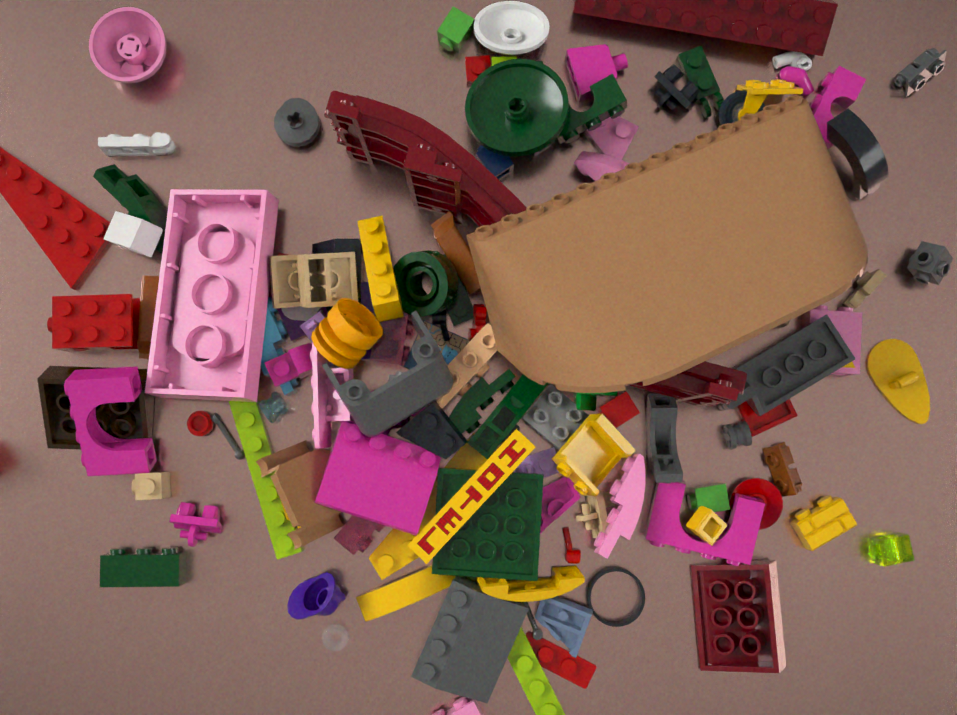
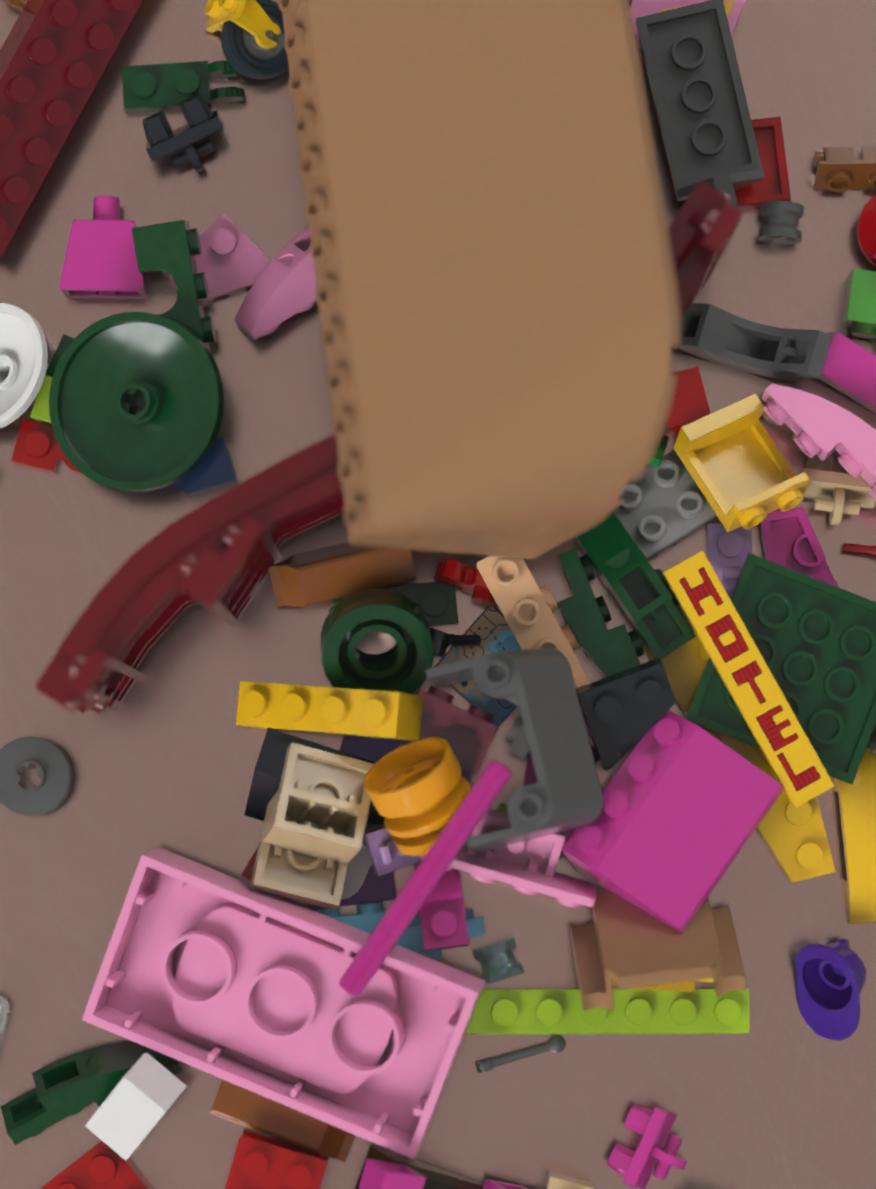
camera: 70 degrees left, 0 degrees up
red plate [187,411,214,436] -> none
clear pink brick [333,515,385,555] -> none
none -> dark pink axle [339,760,512,996]

